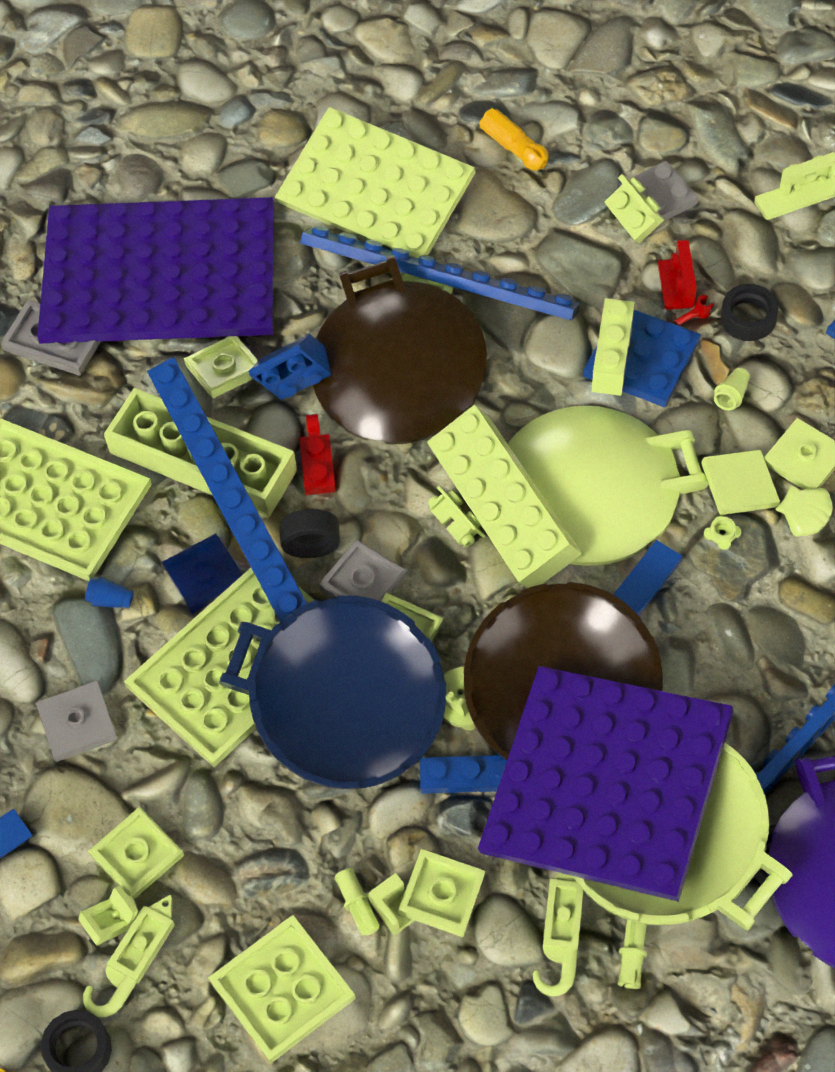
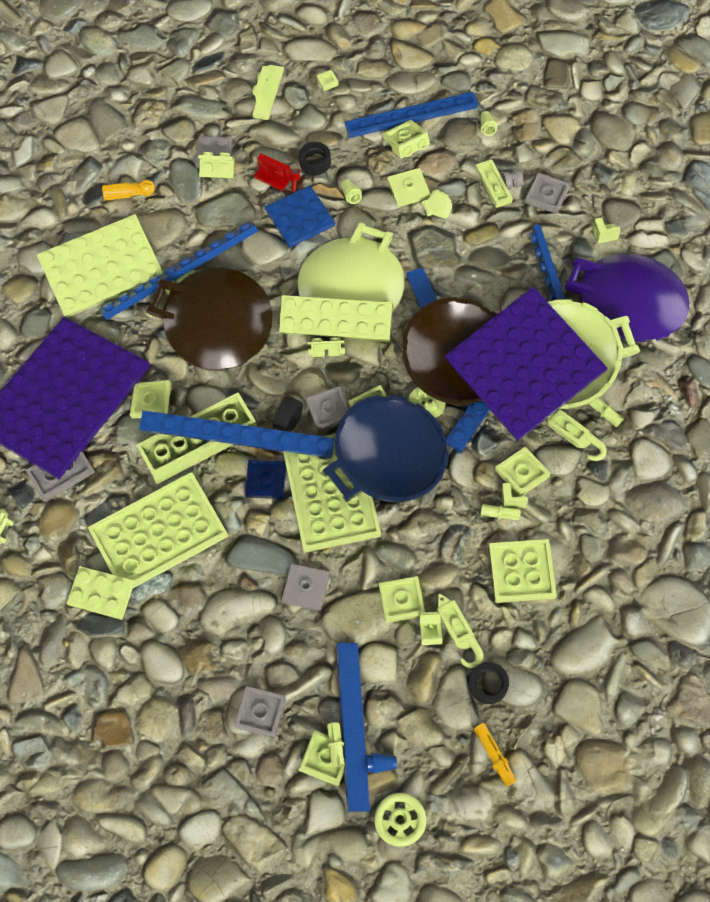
camera: 55 degrees left, 5 degrees up
blue cone [85,576,134,609] -> none
blue slope [249,333,331,400] -> none
red plate [299,414,336,496] -> none
yellowish green arch [592,298,635,396] -> none
yellowish green tile [701,450,780,515] -> none
yellowish green plate [704,516,741,550] -> none

